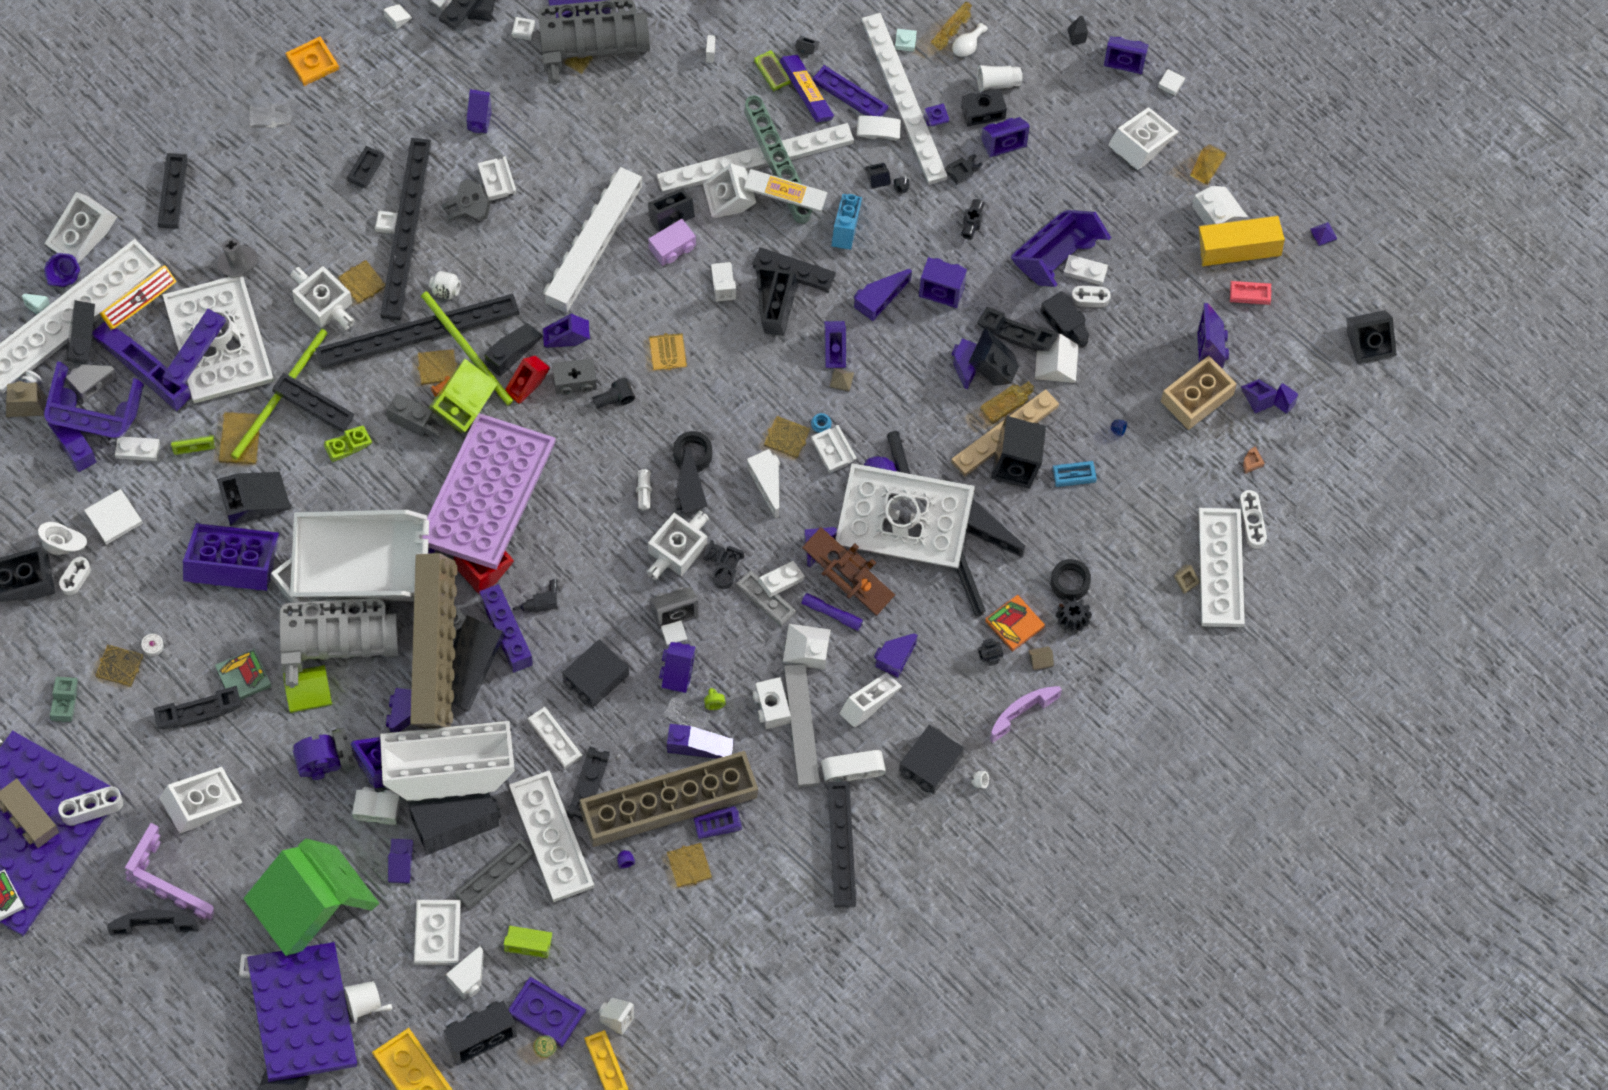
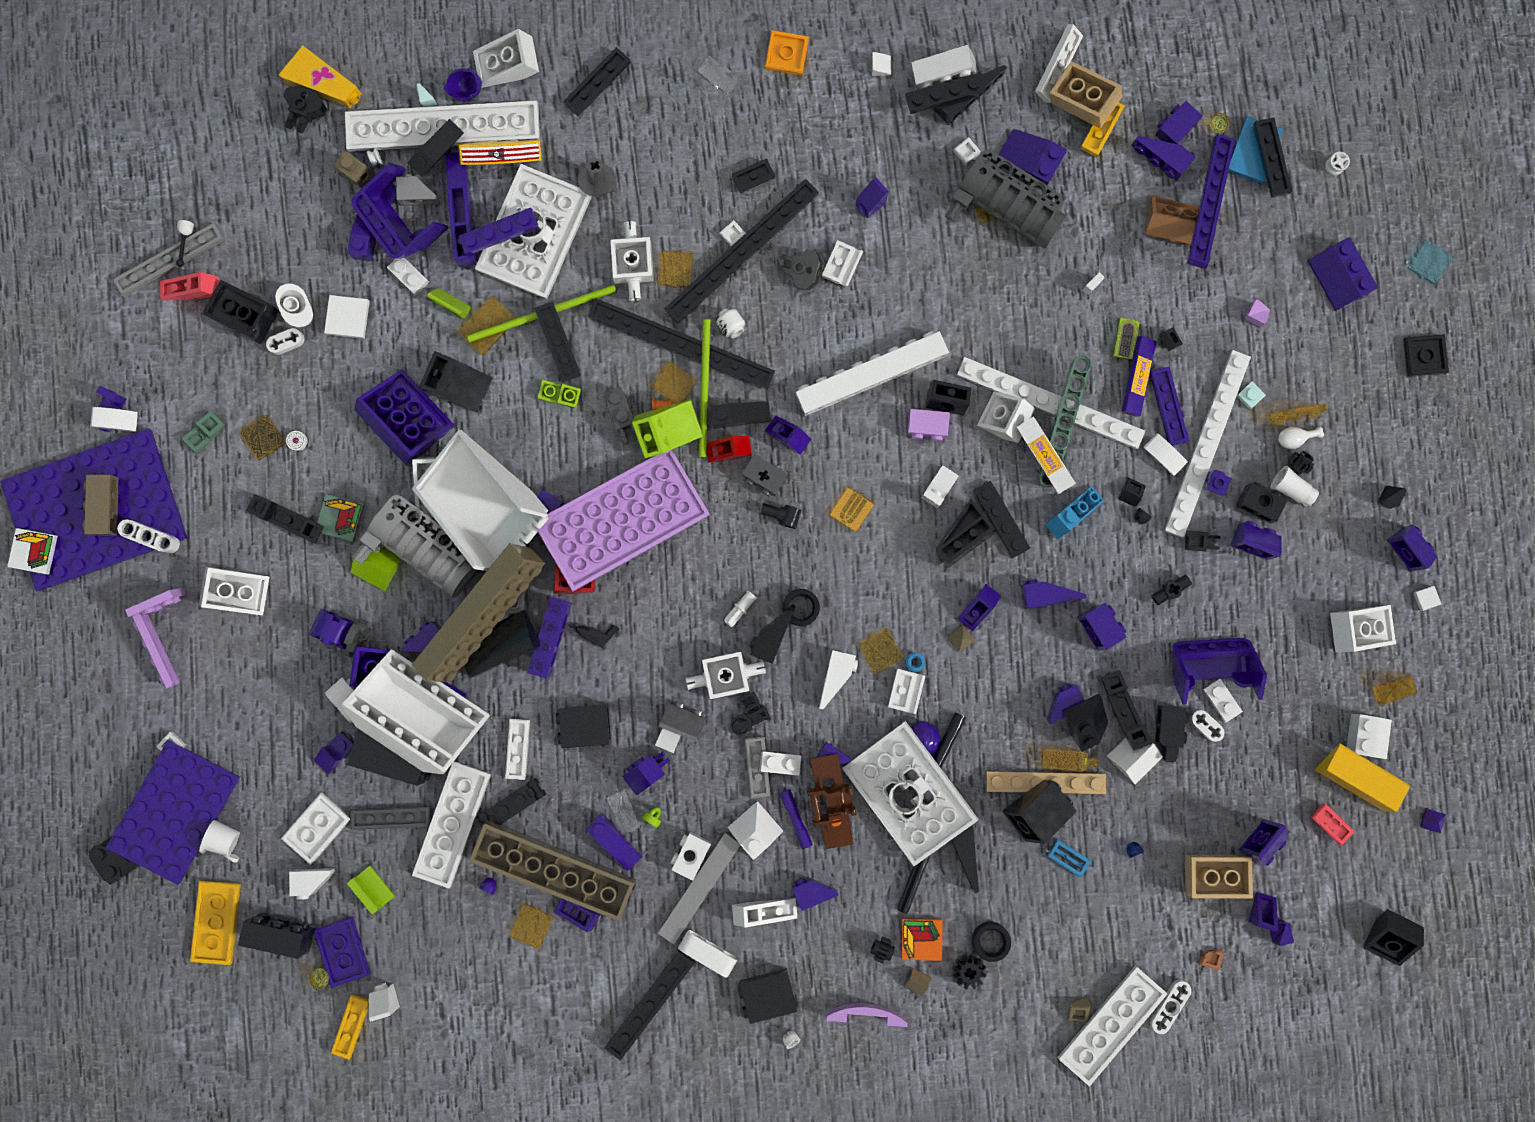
camera: 45 degrees right, 20 degrees up
black slope [107,910,199,936] -> none
bright green container [243,838,380,956] -> none
none -> black gear [1289,451,1314,475]

